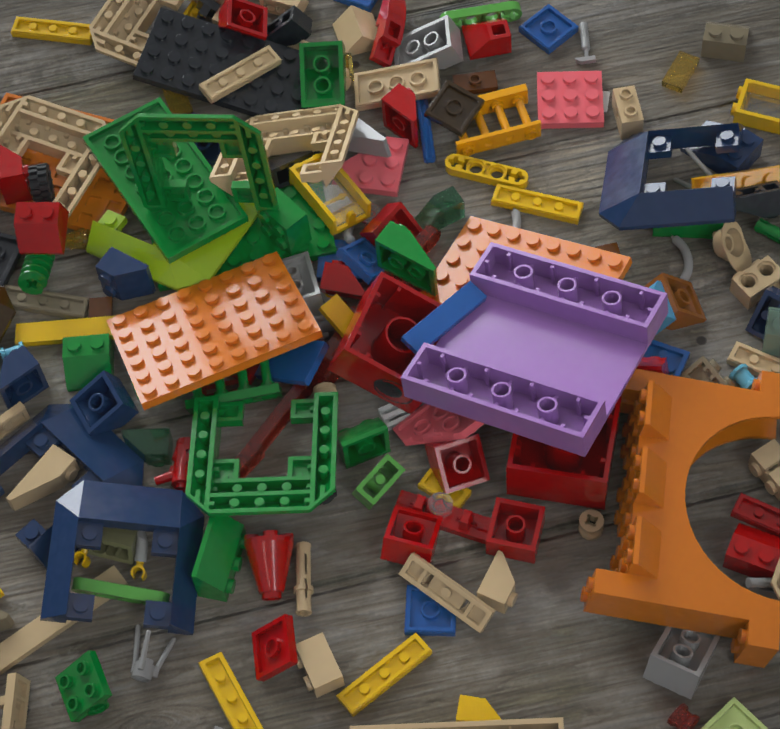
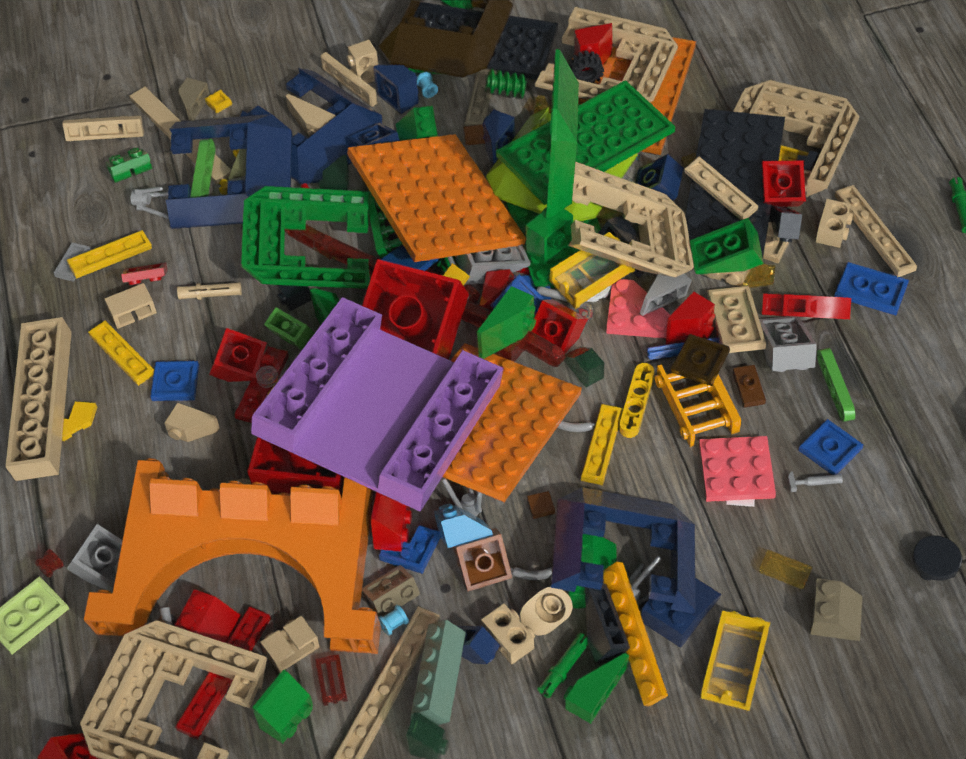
camera: 85 degrees right, 5 degrees down
yellow tile [11,16,93,46] -> none
red slope [14,202,69,255] -> none
yellow tile [15,315,116,347] -> none
green slope [191,516,247,602] -> none
red cone [244,530,294,601] -> none
tan slope [333,5,378,57] -> none
tan hinge [399,552,496,633] -> none
blue tile [401,281,487,355] -> none
red slope [461,18,512,60] -> none
red brick [485,497,545,564] -> none
tan brick [612,85,644,139] -> none

